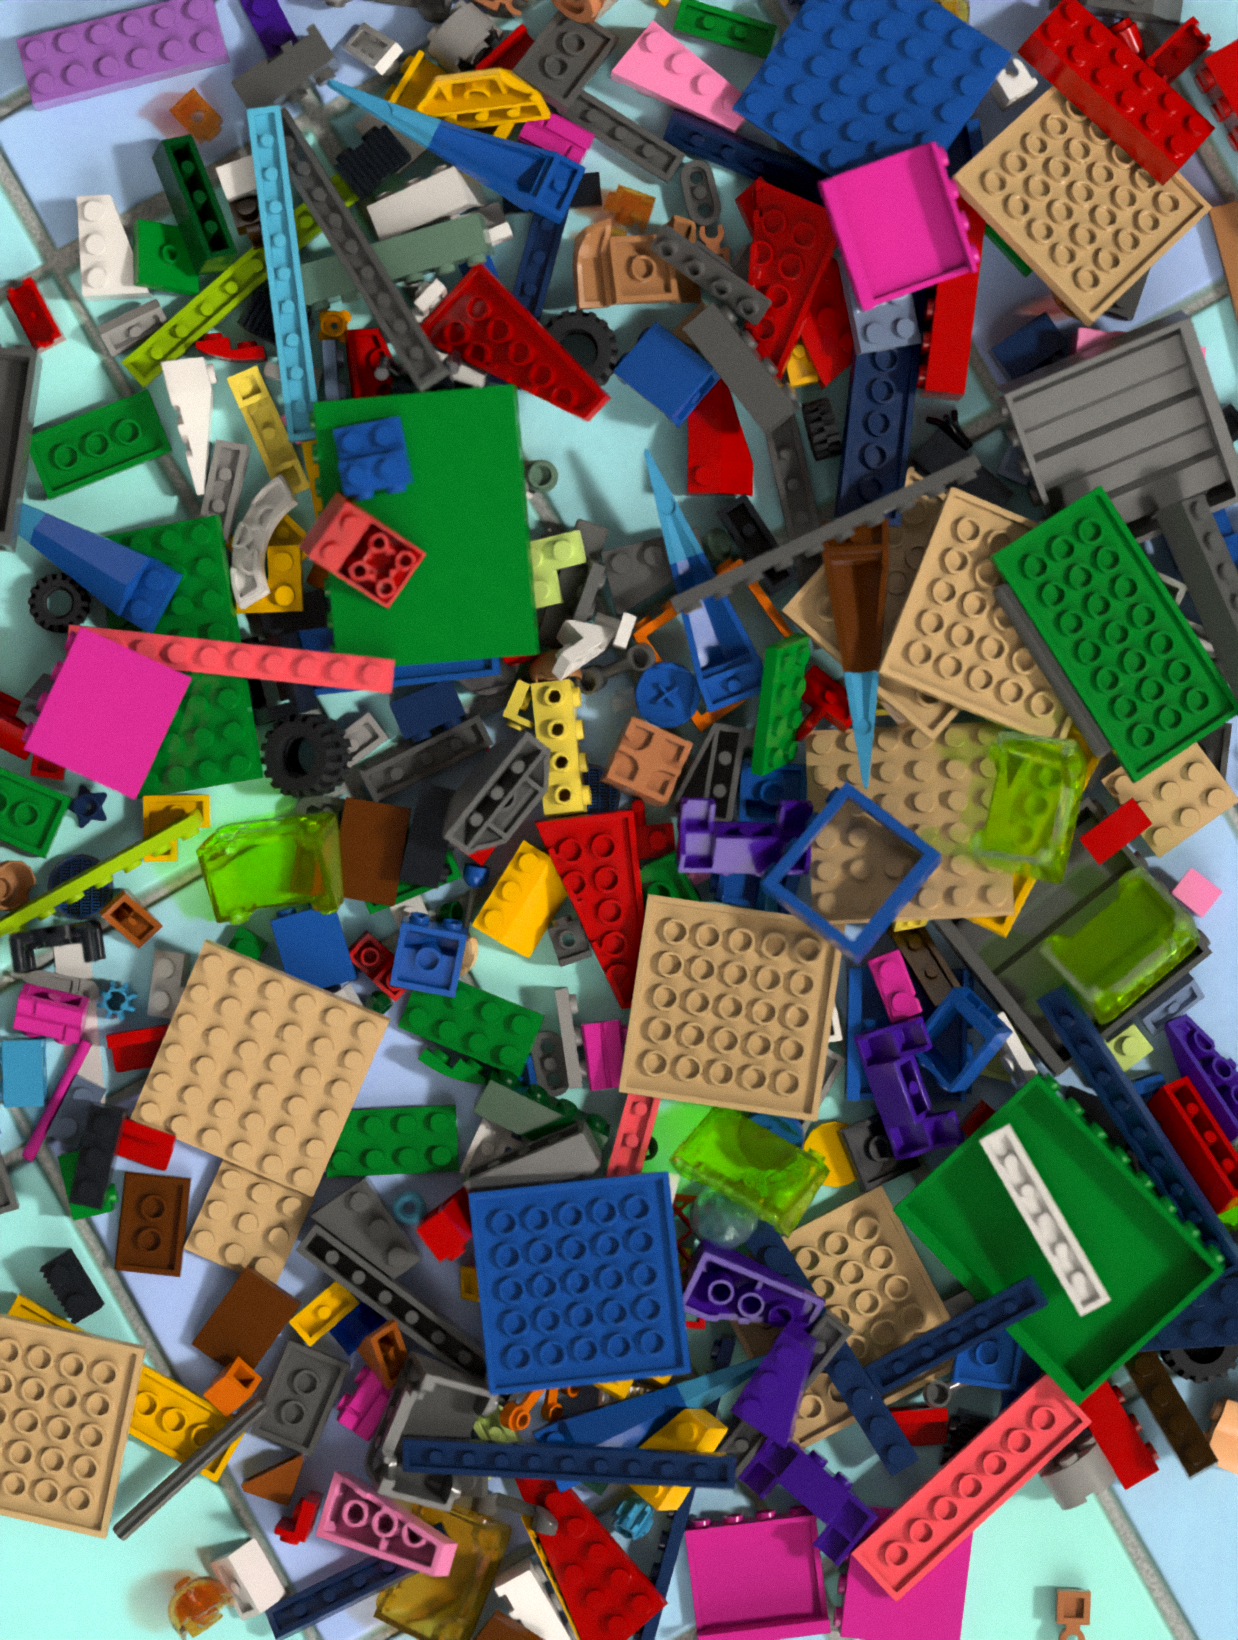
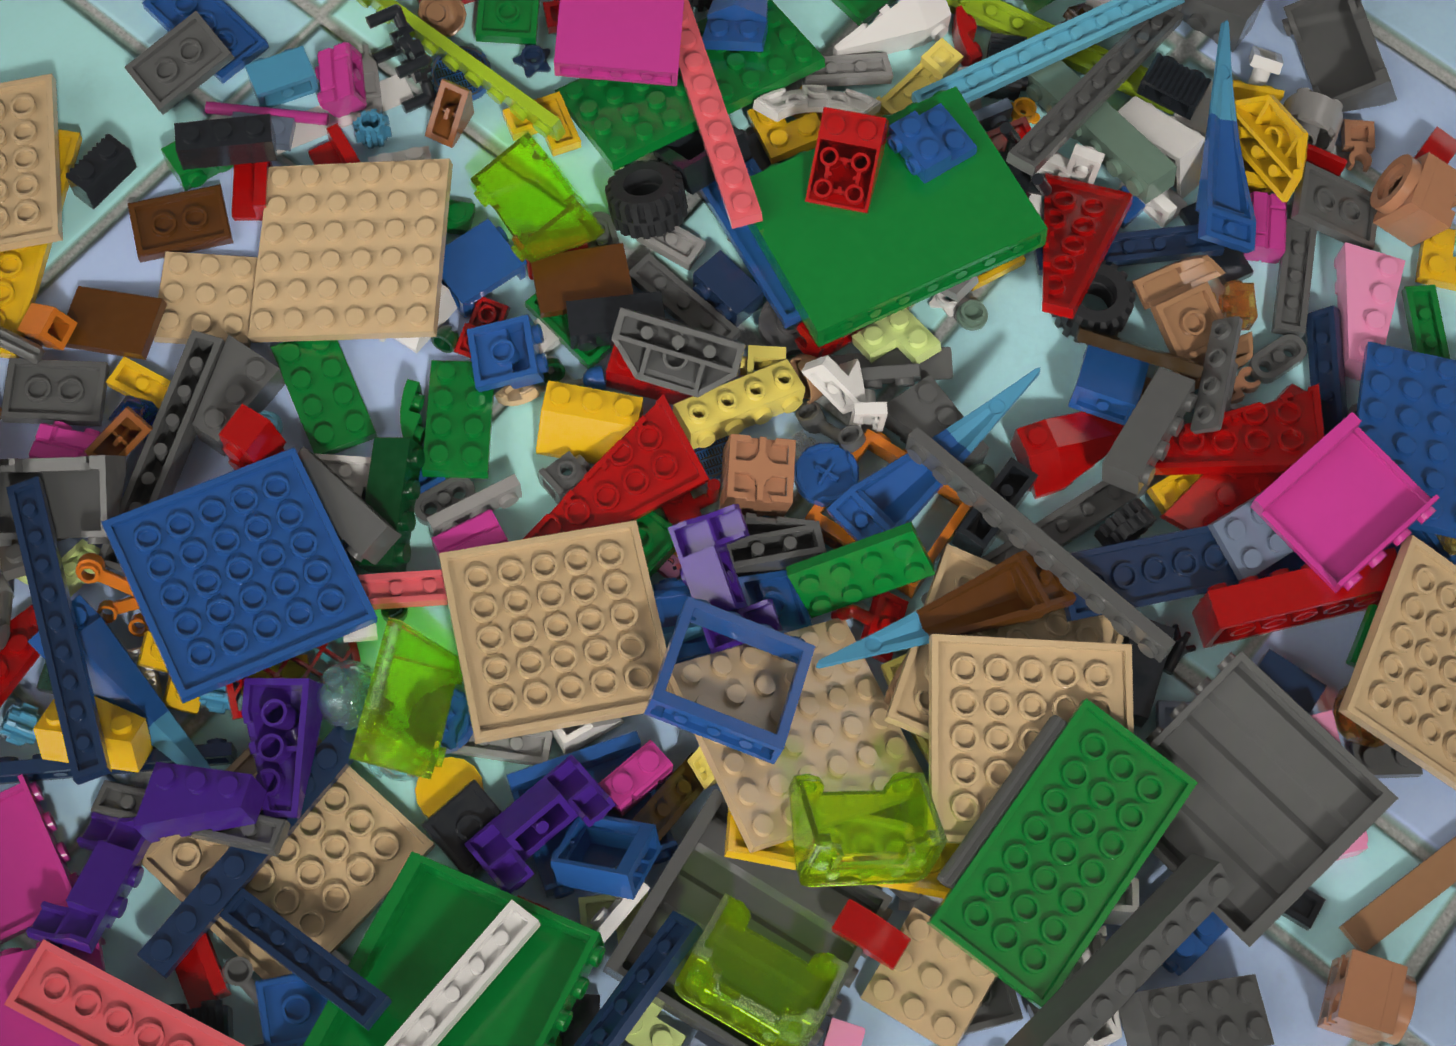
camera: 60 degrees right, 20 degrees down
none -> dark brown tile [1076,326,1204,378]

